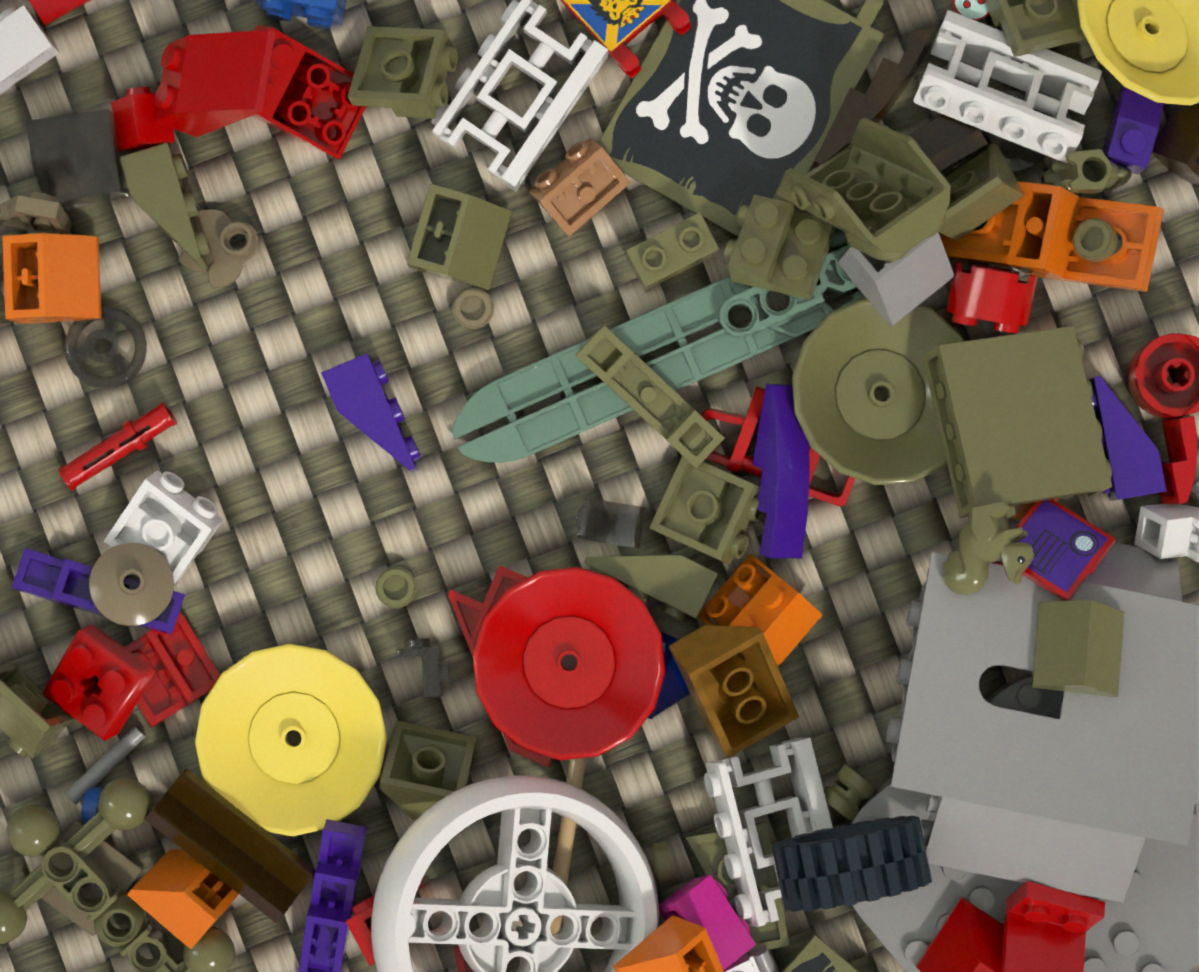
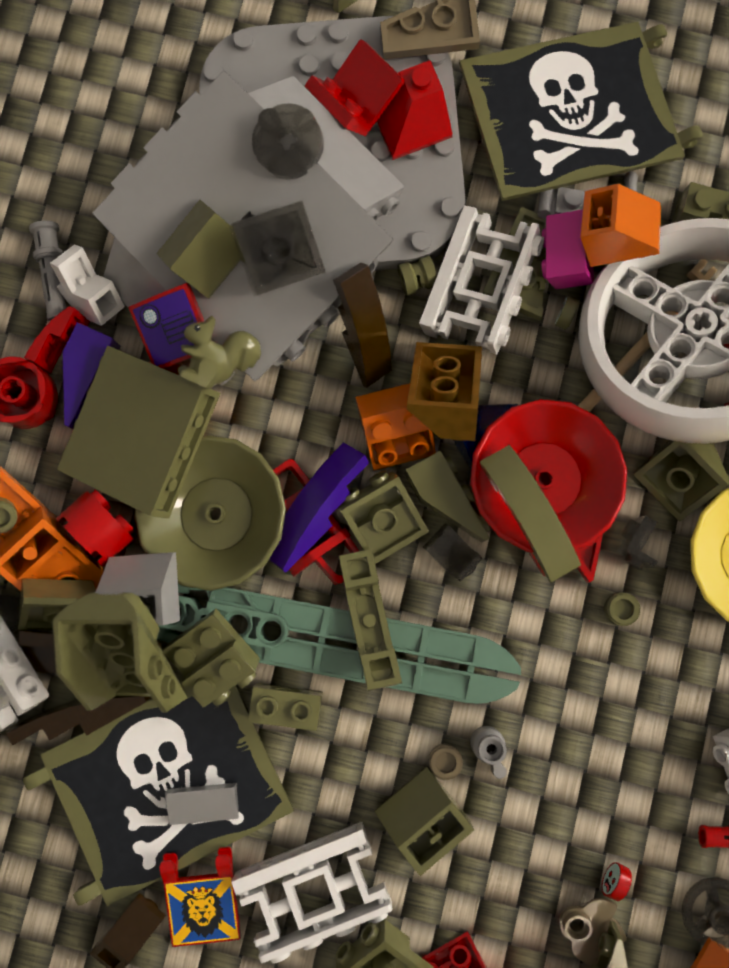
camera: 145 degrees left, 5 degrees down
dark purple slope [321,353,421,472] -> none
medium nougat bracket [529,138,631,237] -> none
black wheel [771,816,932,912] -> none
none -> light grey slope [165,783,239,825]
none -> clear smoke slope [230,201,326,296]
none -> clear smoke plate [252,103,324,179]
none -> dark brown slope [333,262,392,388]
none -> light grey piece [470,726,507,779]
none -> olive slope [479,445,581,583]
none -> red tile [602,862,632,901]

